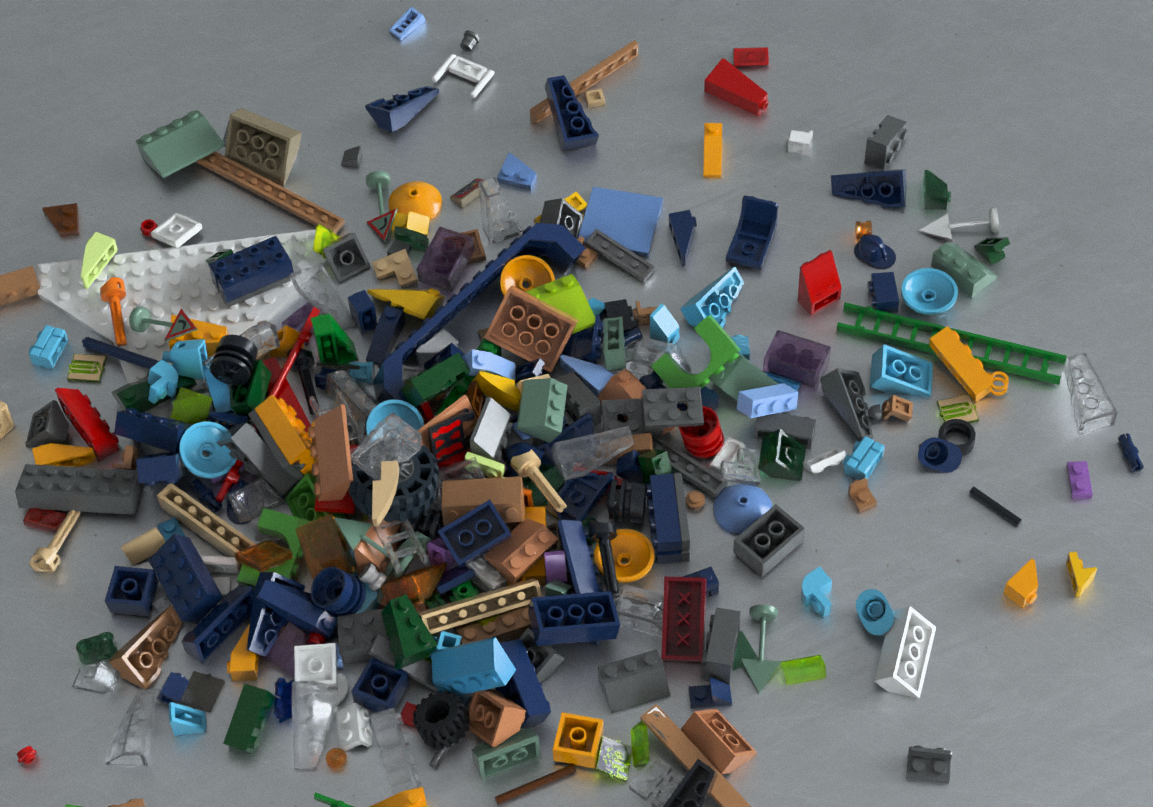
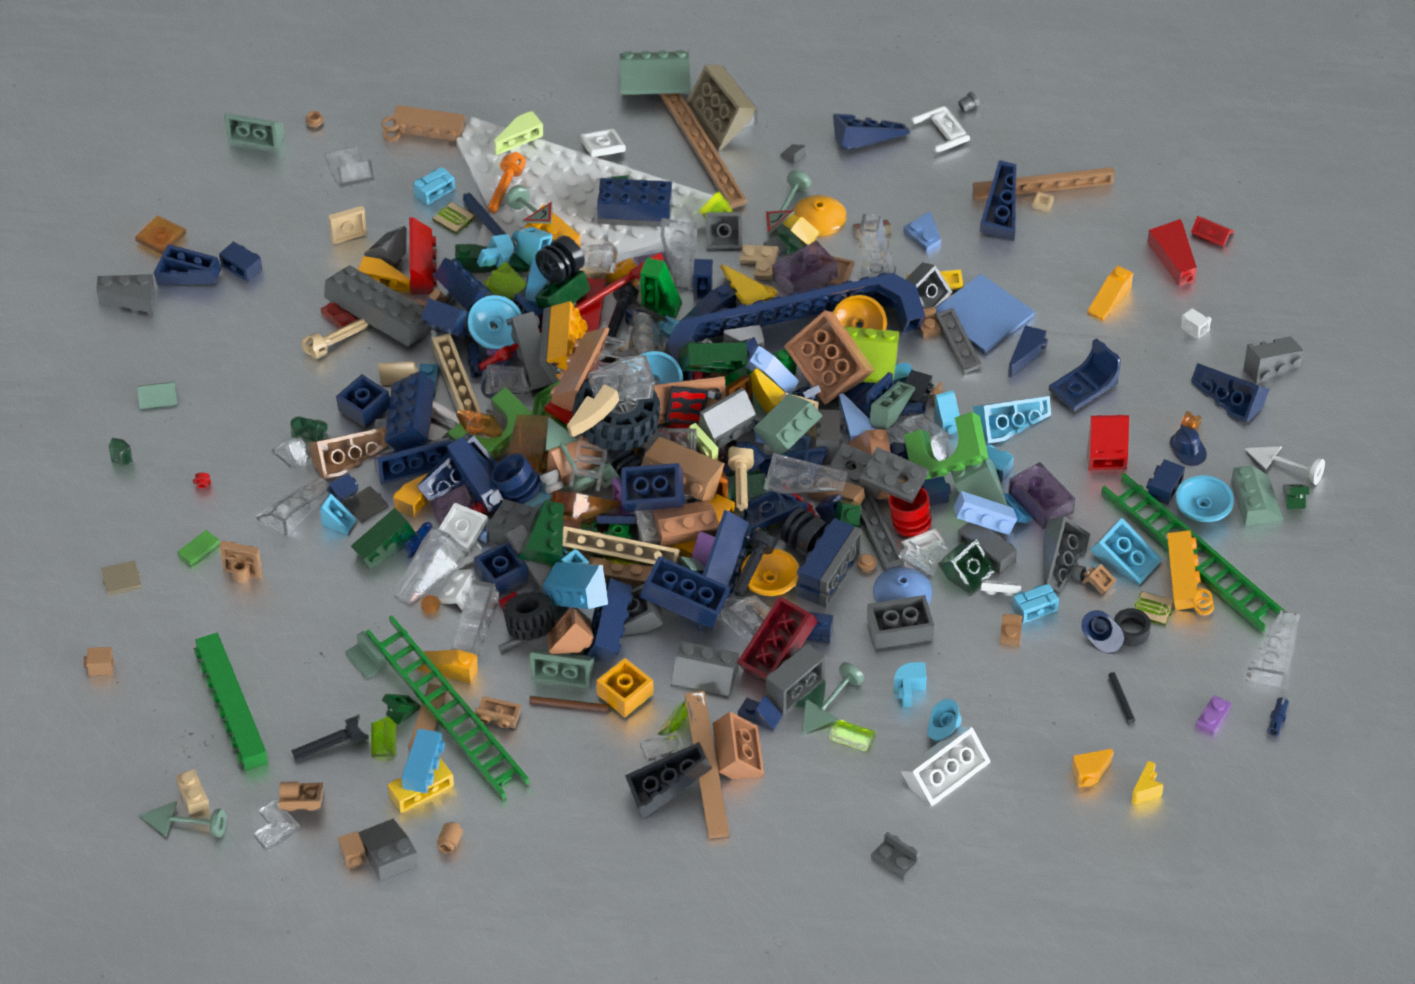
camera: 30 degrees right, 5 degrees down
reddish brown wing [42,203,79,237] -> none
red plate [140,219,158,236] -> none
light blue slope [389,6,426,40] -> none
piece [594,736,633,782] -> none
clear green slope [923,170,951,210] -> none

